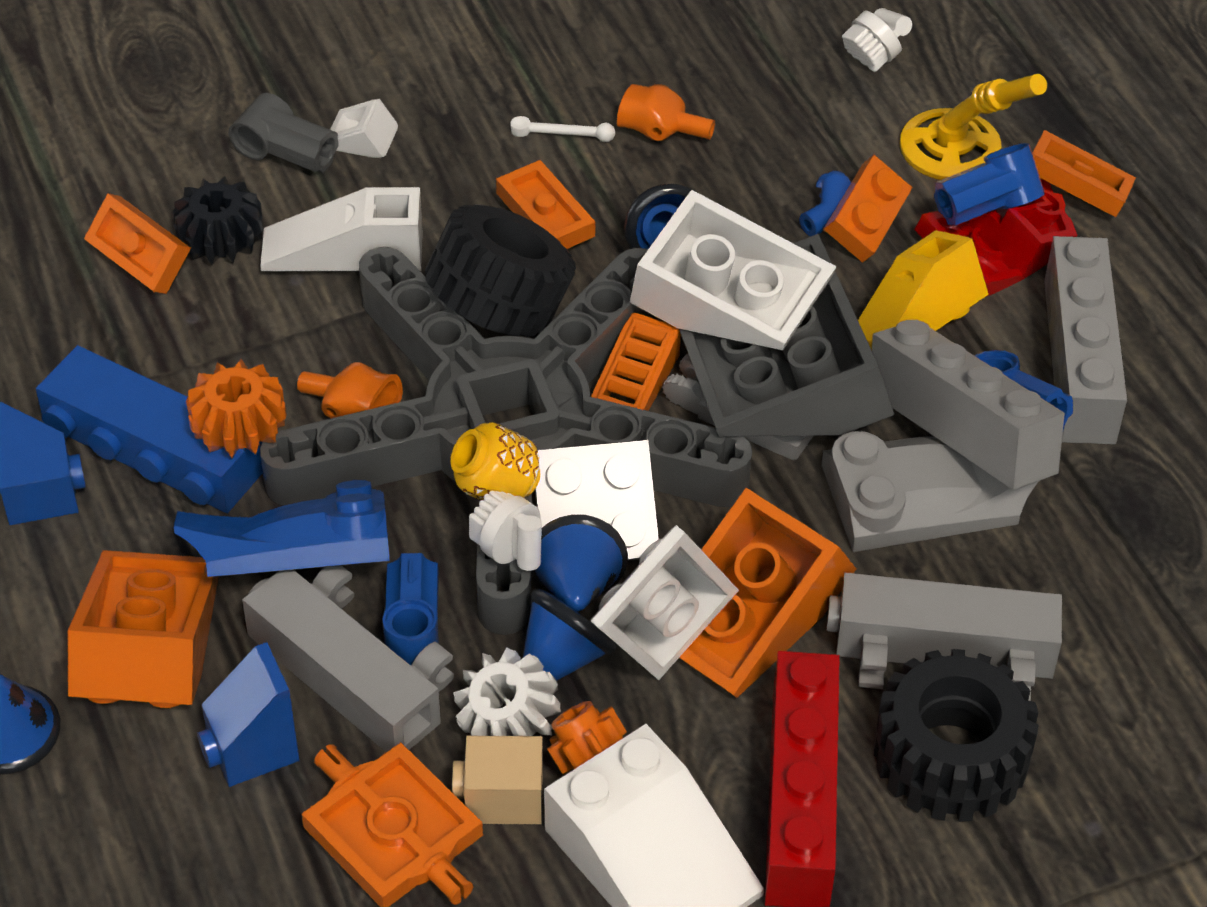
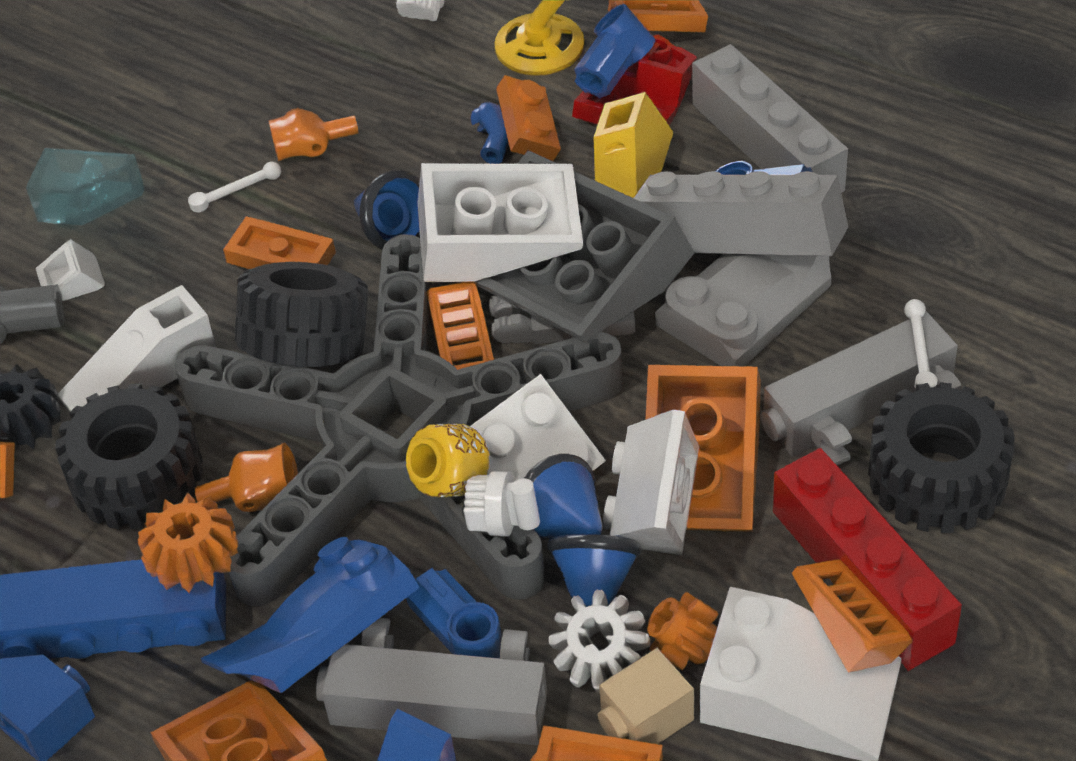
camera: 30 degrees left, 0 degrees up
none -> clear light blue slope [26,148,145,225]
none -> black tyre [55,384,203,529]
none -> orange slope [792,559,913,673]
none -> white hinge [904,299,938,389]

